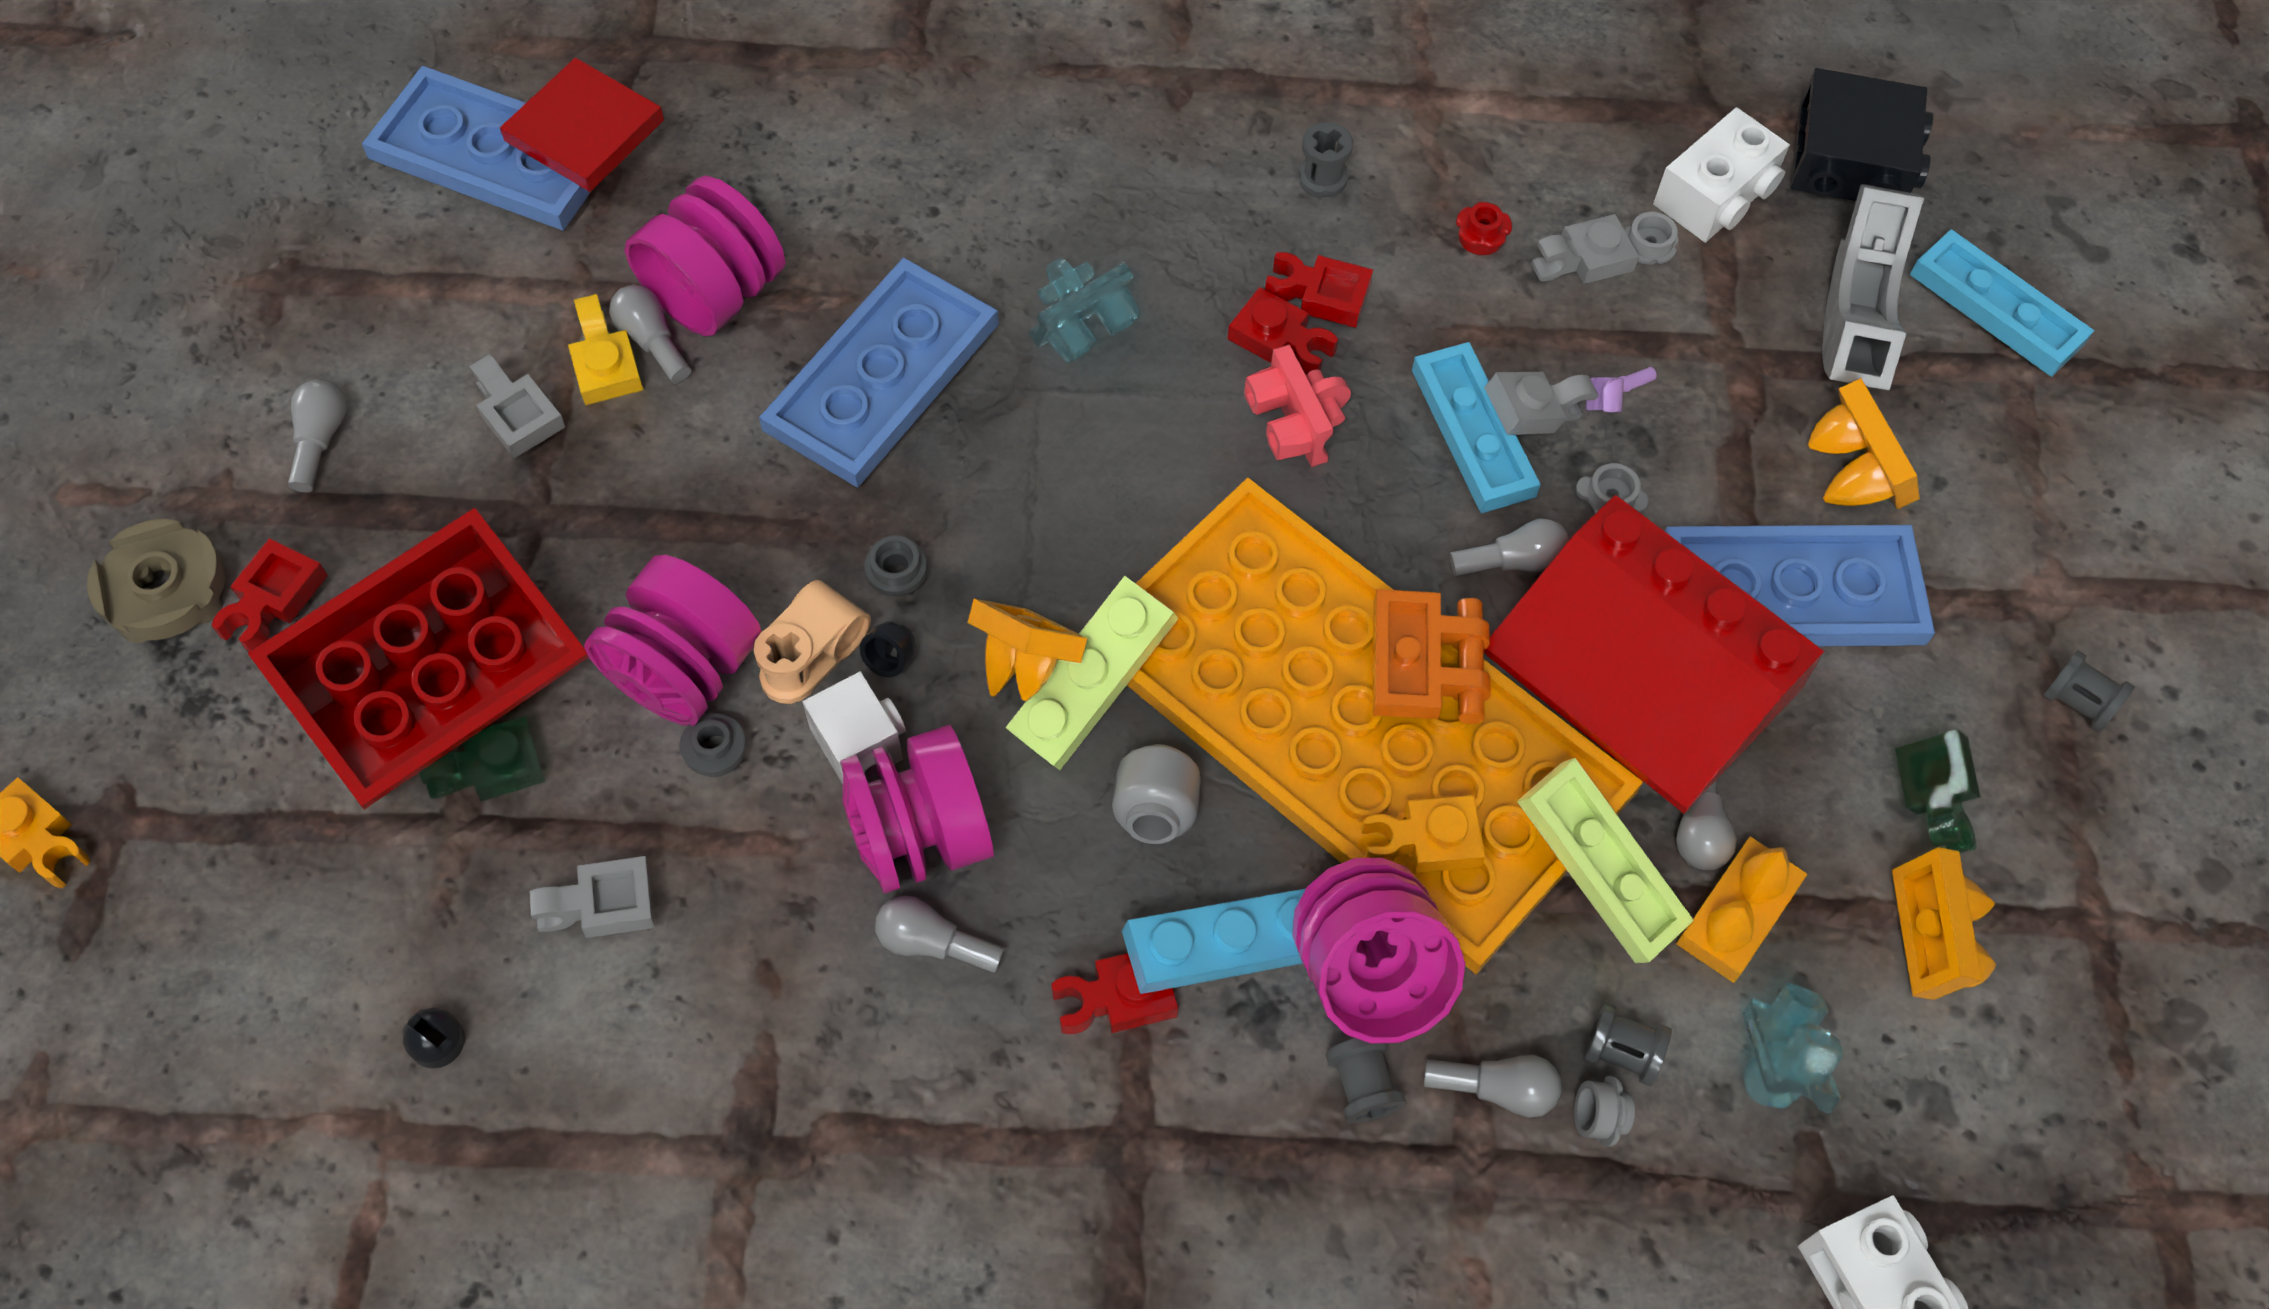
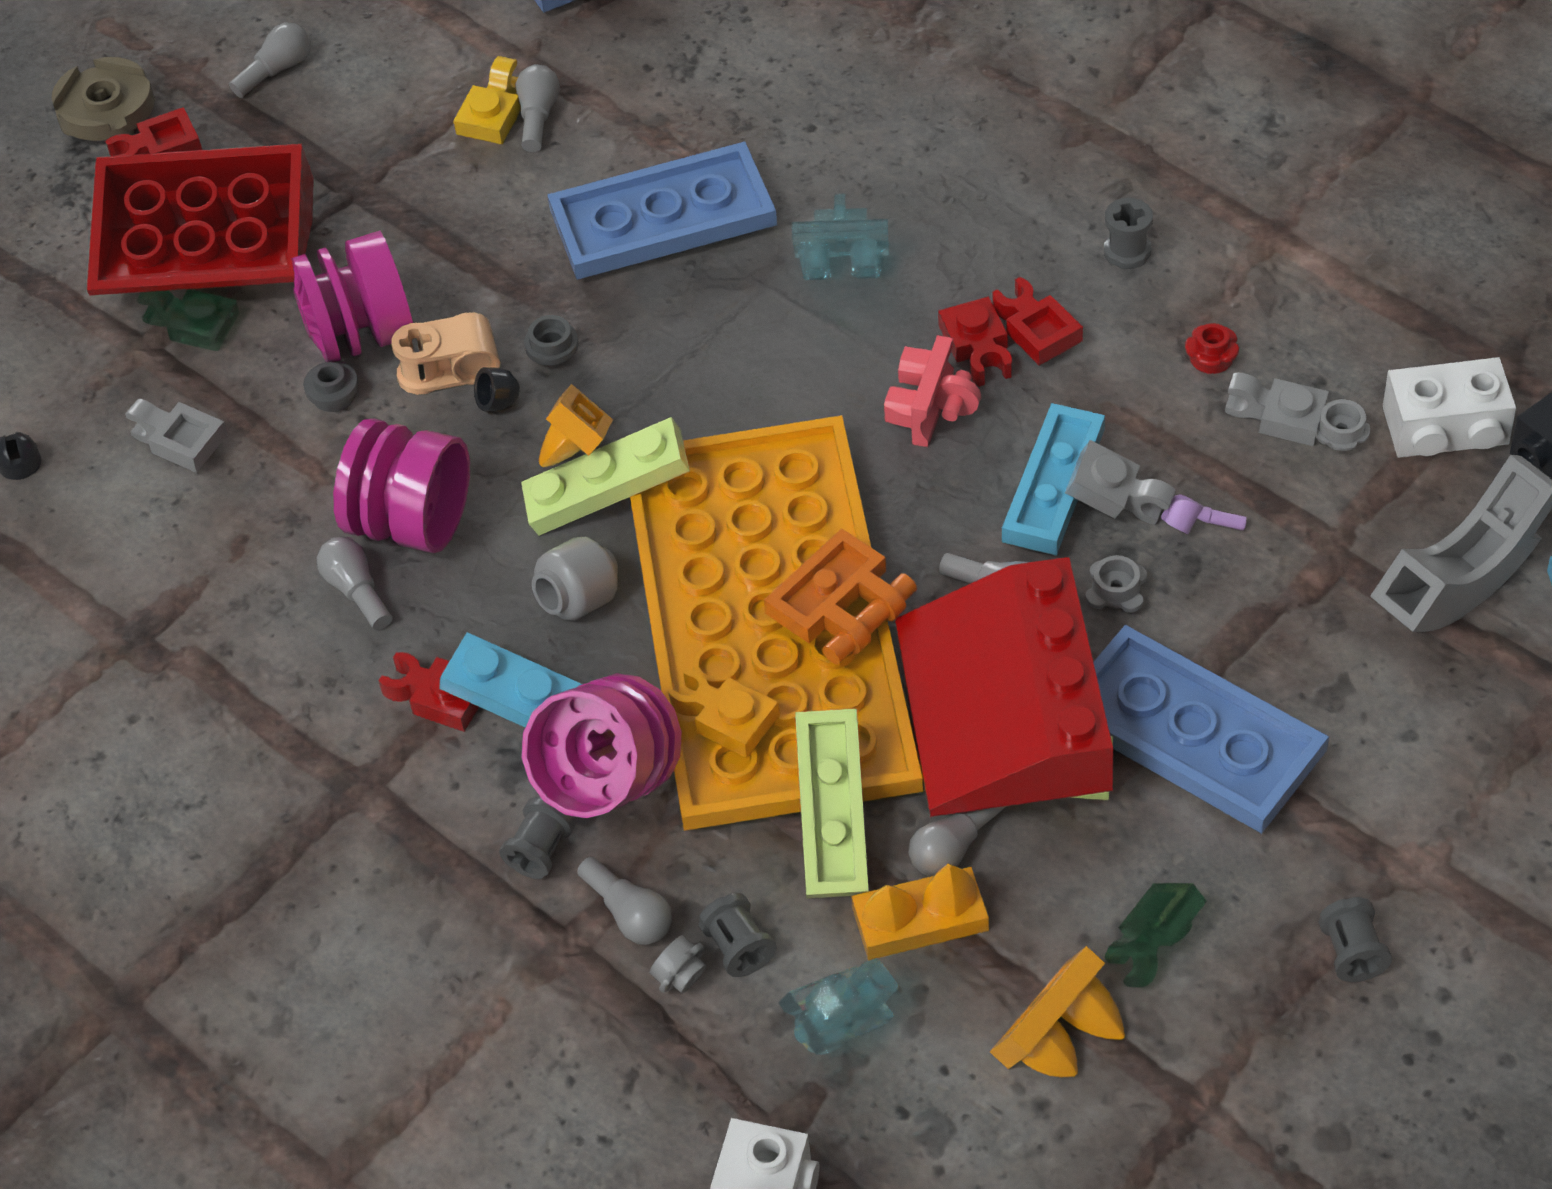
camera: 45 degrees right, 10 degrees down
light grey plate [469,354,565,459] -> none
dark pink wheel [624,175,786,336] -> none
white brick [802,671,906,784] -> none
light orange tile [1808,378,1920,509] -> none

